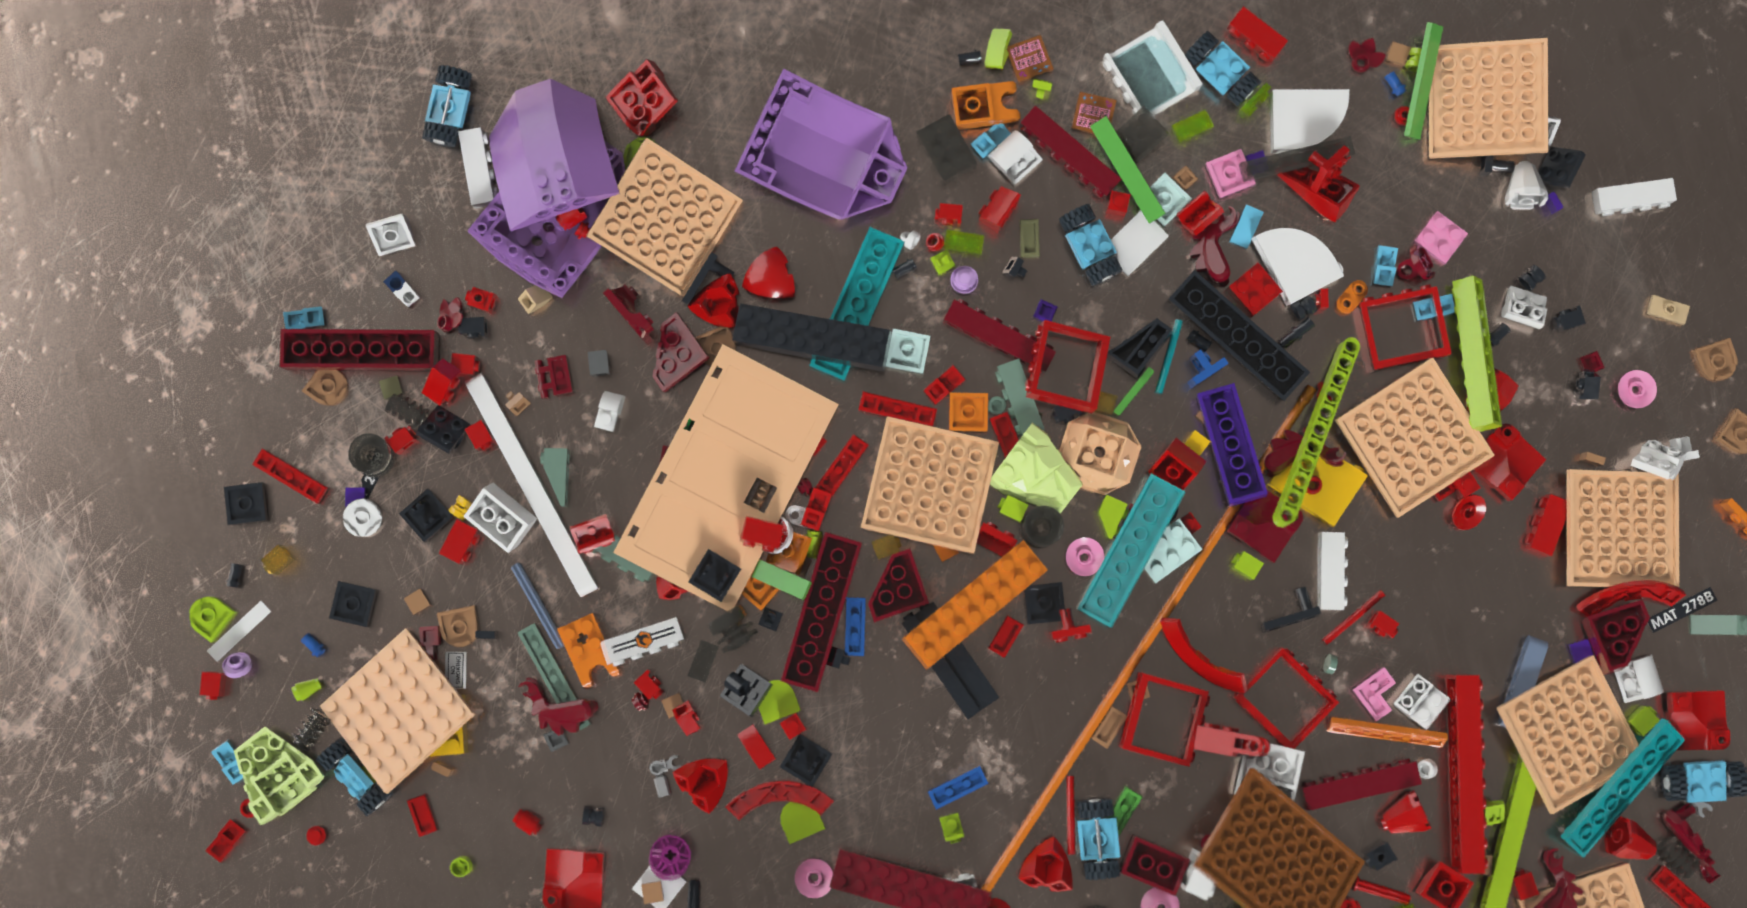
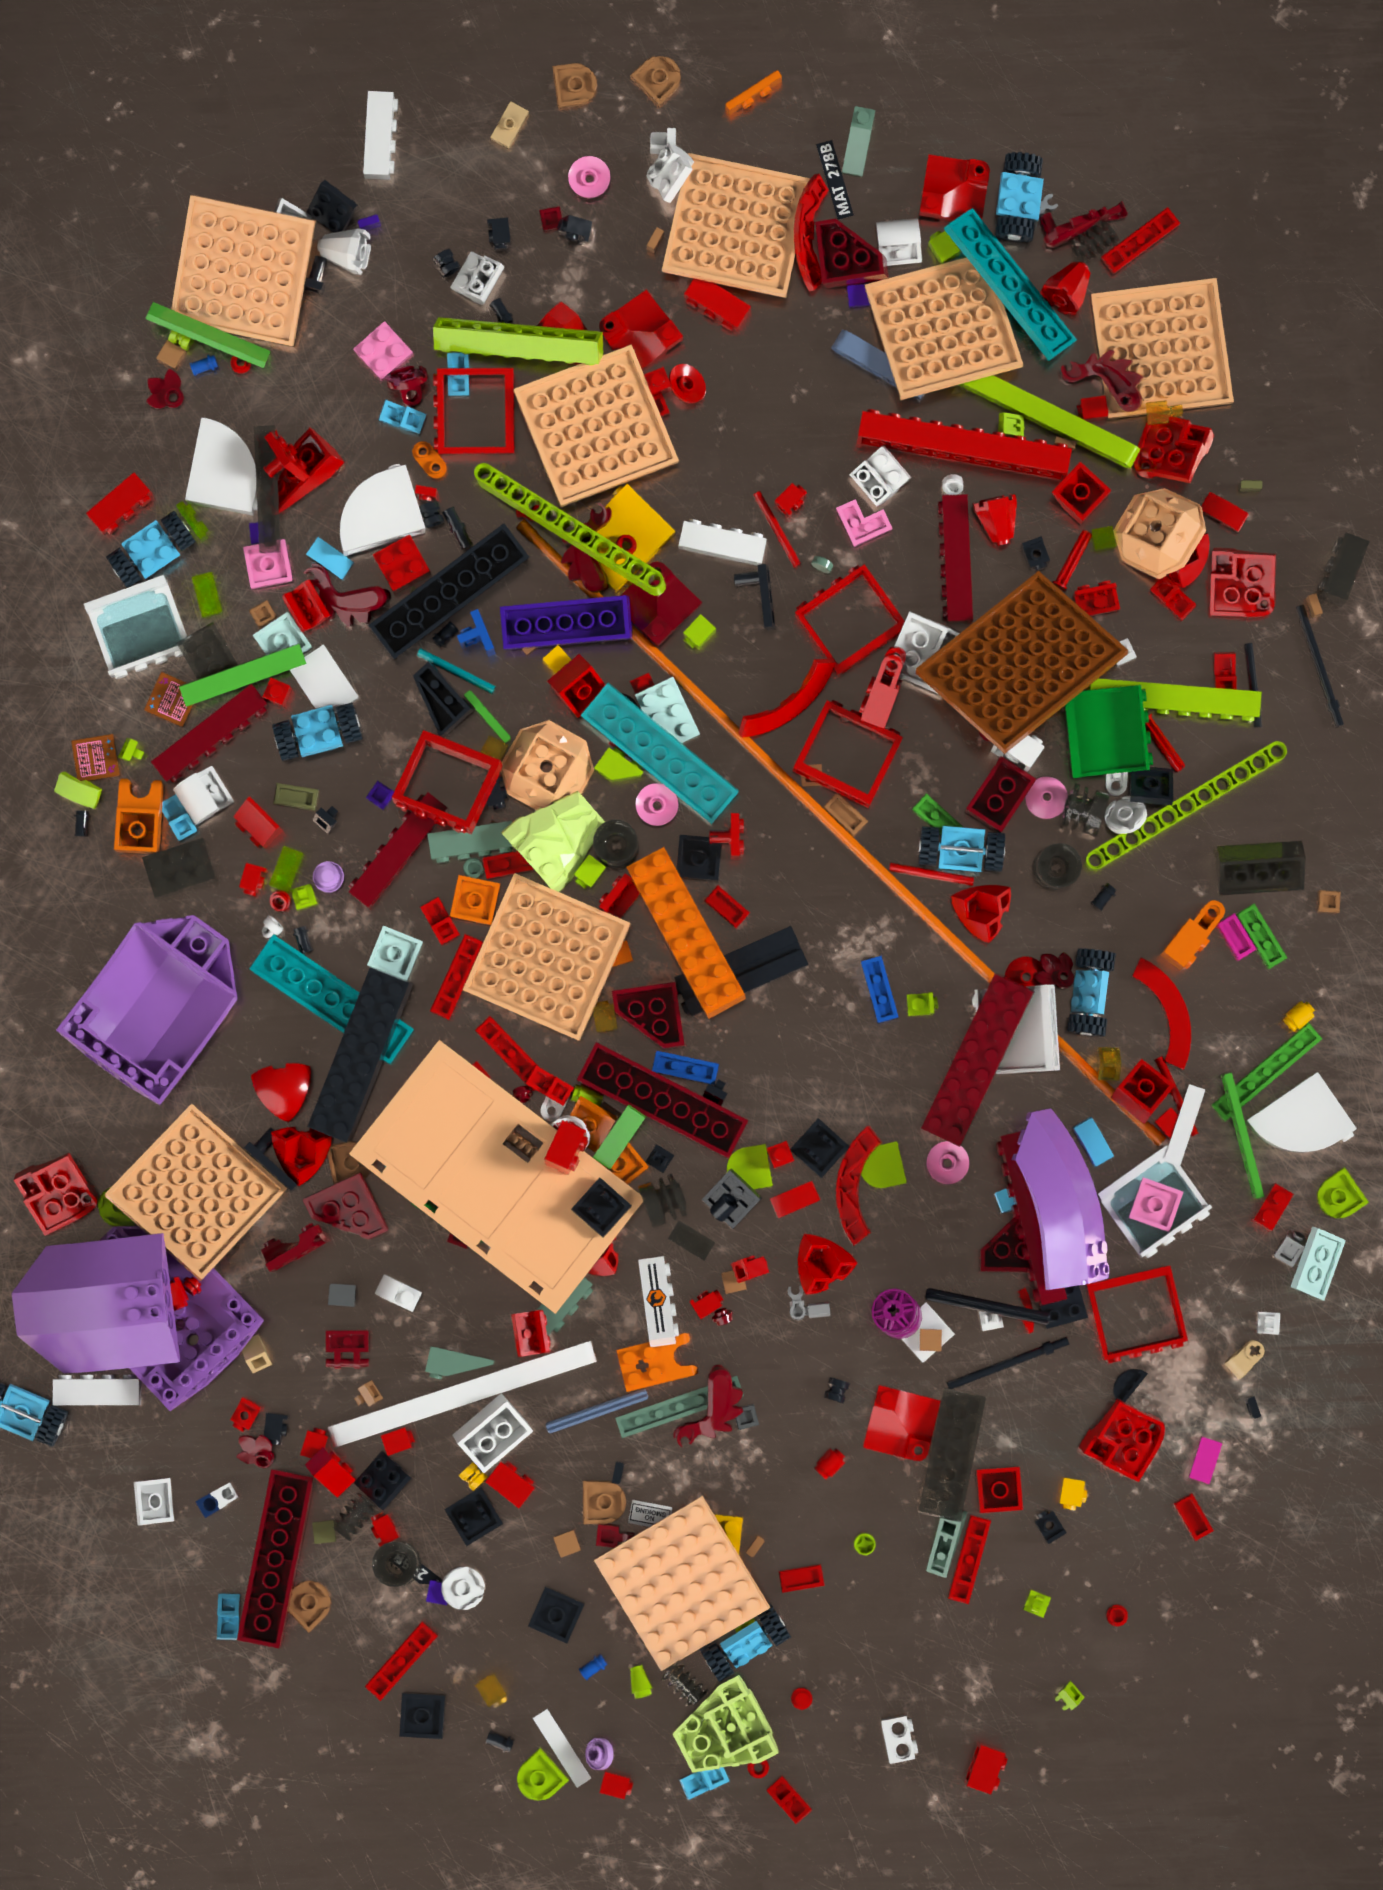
camera: 80 degrees left, 0 degrees up
orange tile [1327,717,1448,748] -> none

